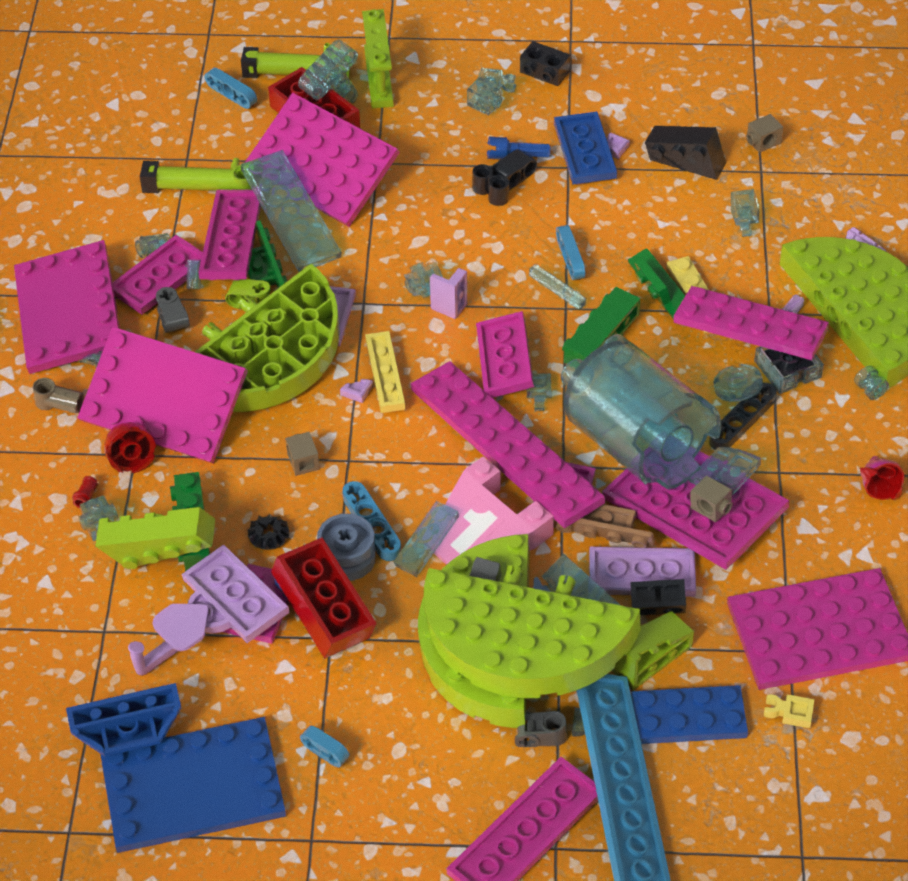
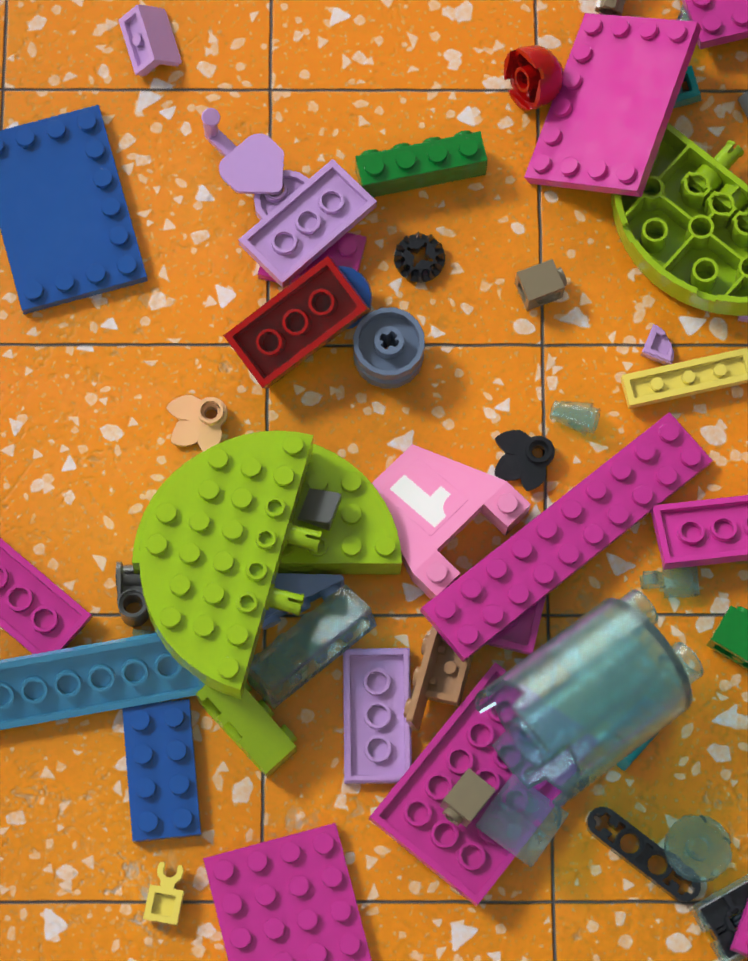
camera: 85 degrees right, 25 degrees up
blue wedge [66,683,182,757] -> none
red pin [72,476,98,509] -> none
clear light blue brick [78,495,118,541] -> none
lime wedge [95,507,215,569] -> none
dark azure beam [300,725,350,768] -> none
dark azure beam [342,481,401,561] -> none
clear light blue plate [394,501,459,577] -> none
black brick [630,579,686,615] -> none
none -> lavender panel [119,4,182,76]
none -> light nougat plate [166,395,228,451]
none -> black plate [494,430,555,491]
none -> clear light blue cone [550,400,601,435]

